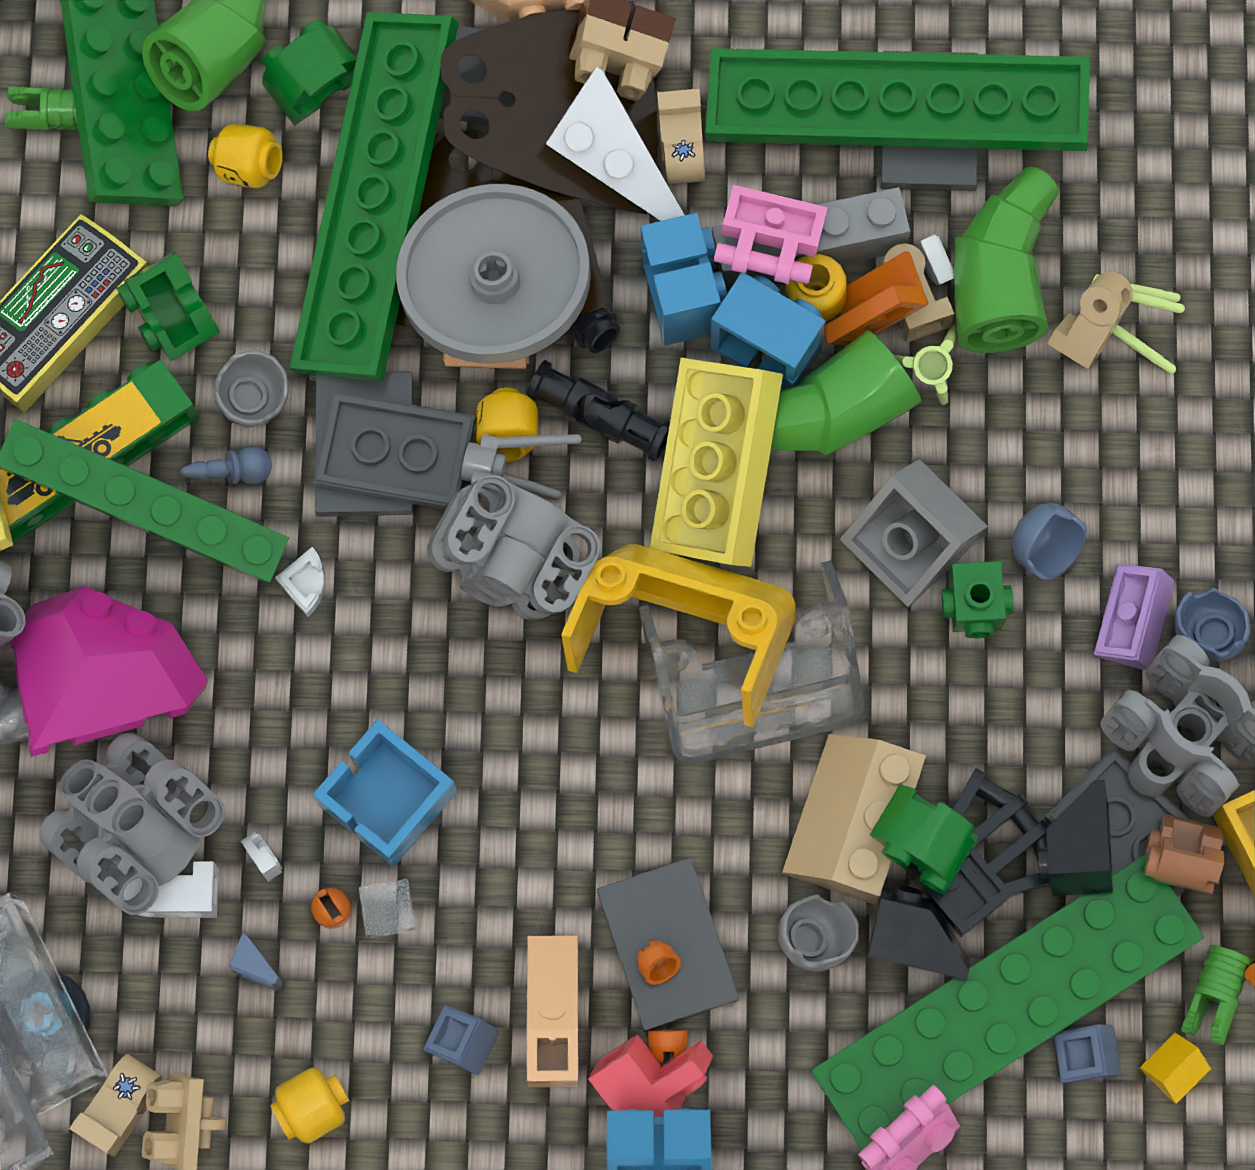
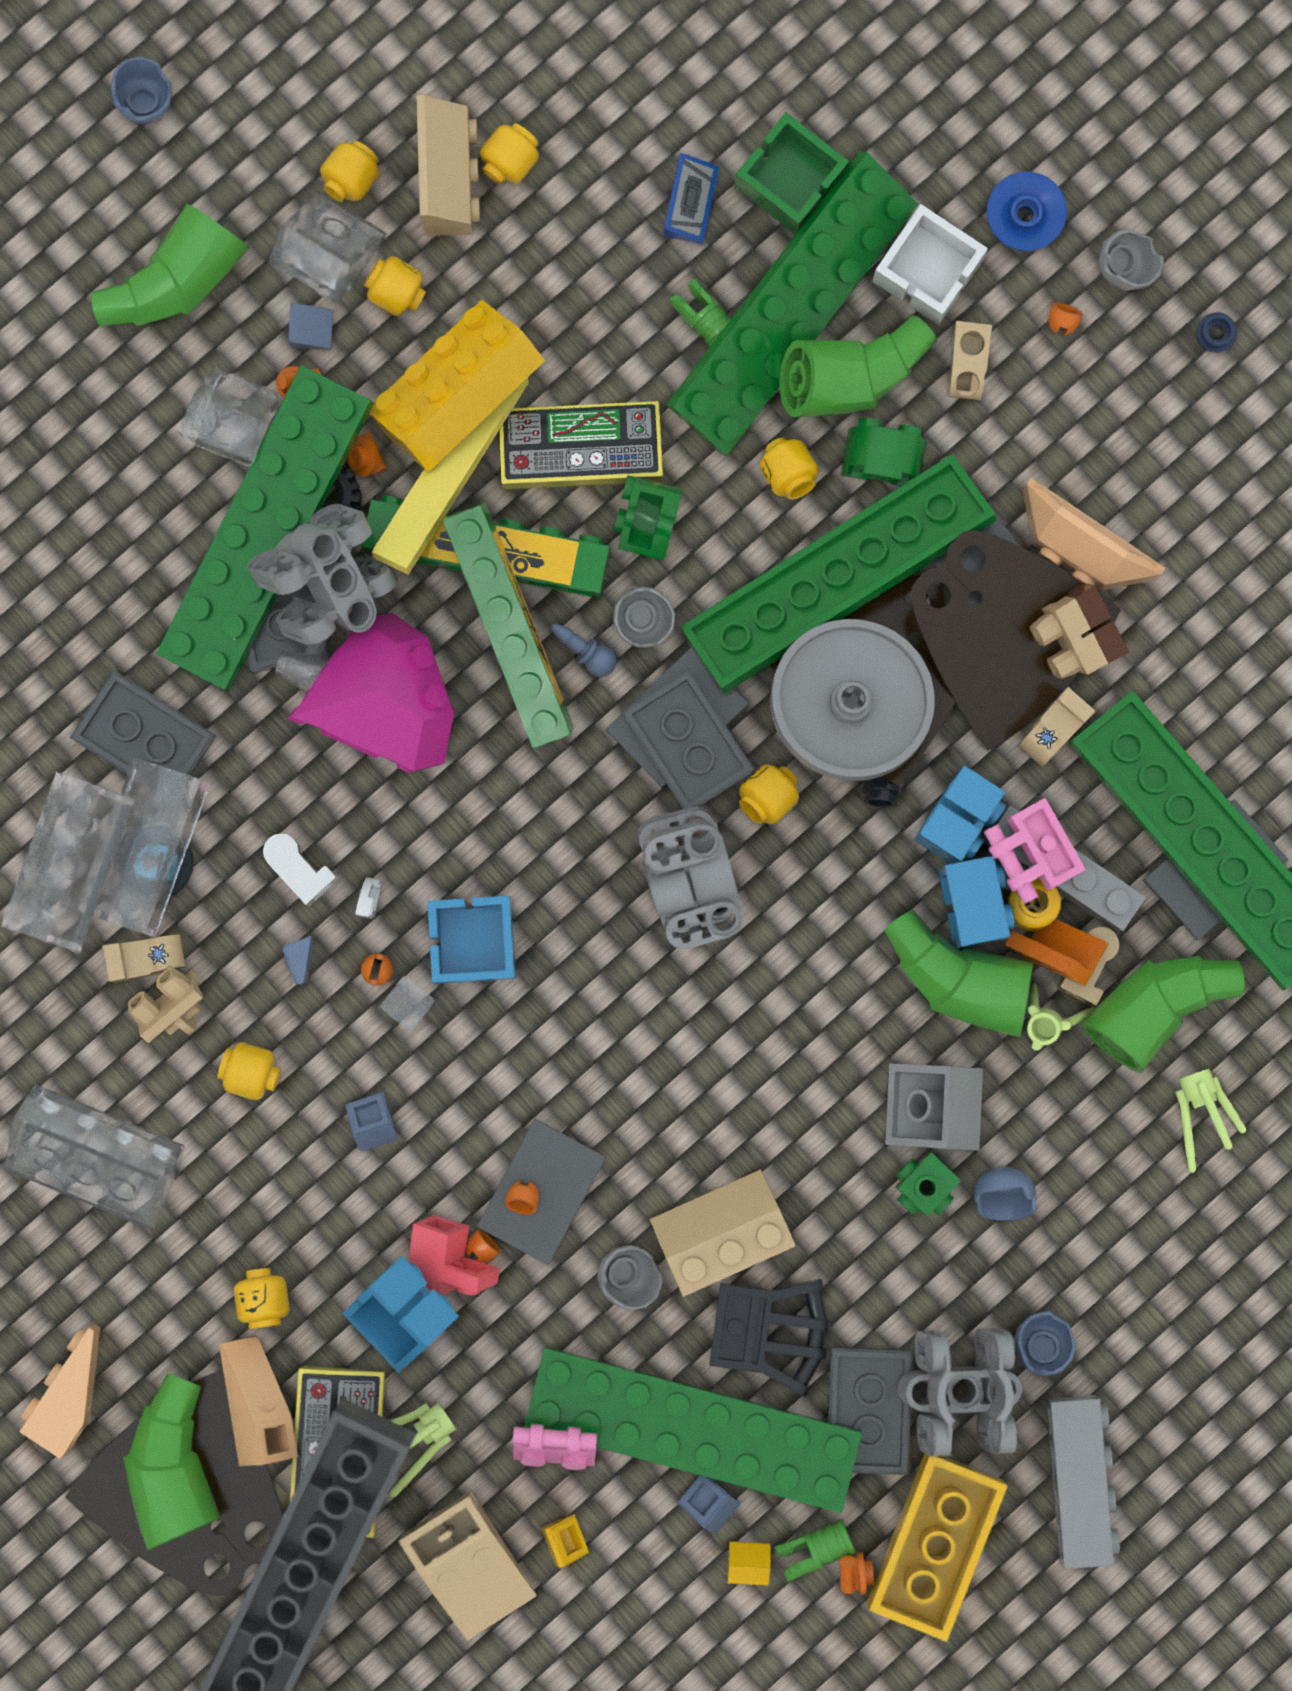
camera: 45 degrees right, 10 degrees up
light grey piece [40,733,225,915] -> none
white tile [275,547,325,617] -> none
light grey plant [461,434,582,499] -> none
black piece [527,360,670,462] -> none
light nougat slope [527,936,579,1087] -> none
white wing [546,66,684,221] -> none
yellow windscreen [561,544,796,727] -> none
clear windscreen [638,560,864,763] -> none
light yellow slope [650,358,783,567] -> none
black slope [868,885,969,980] -> none
green cylinder [870,784,980,894] -> none
white tile [916,234,954,285] -> none
black slope [1038,780,1113,896] -> none
tan leg [1047,272,1133,369] -> none
lavender slope [1094,564,1174,670] -> none
nougat cylinder [1144,814,1224,895] -> none

